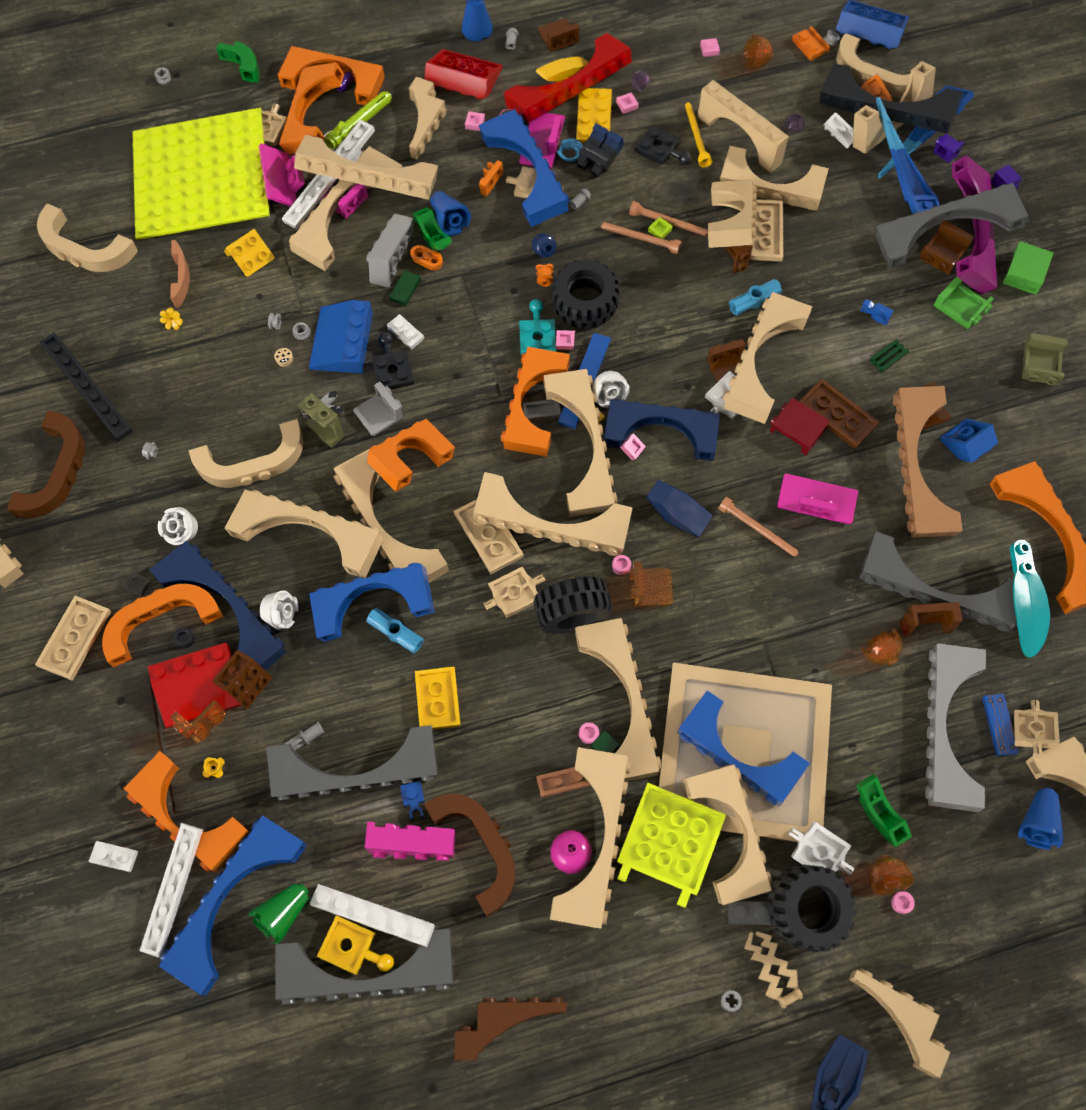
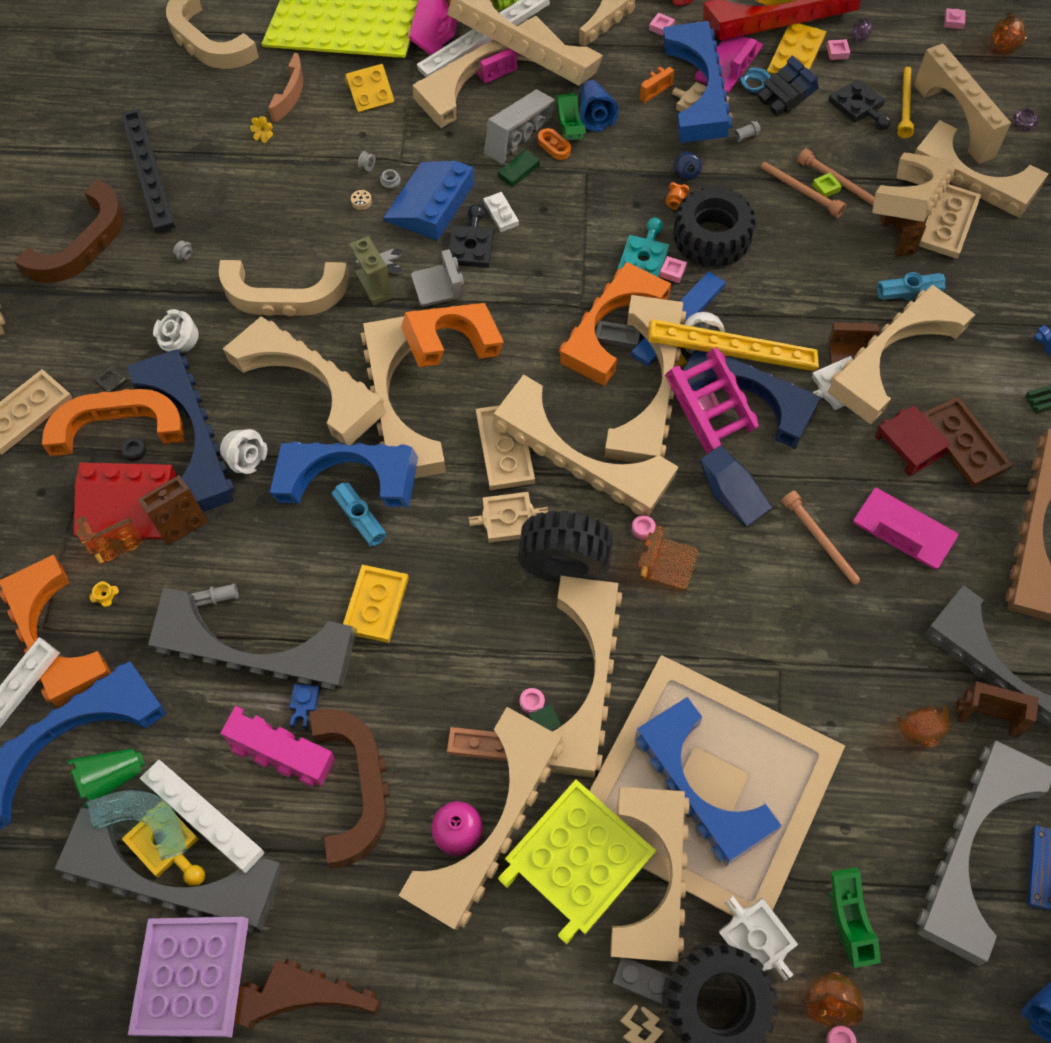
camera: 20 degrees right, 5 degrees down
none -> clear light blue plate [86,790,188,861]
none -> lavender plate [128,917,249,1037]
none -> yellow tile [648,319,819,371]
none -> dark pink fence [665,347,759,454]

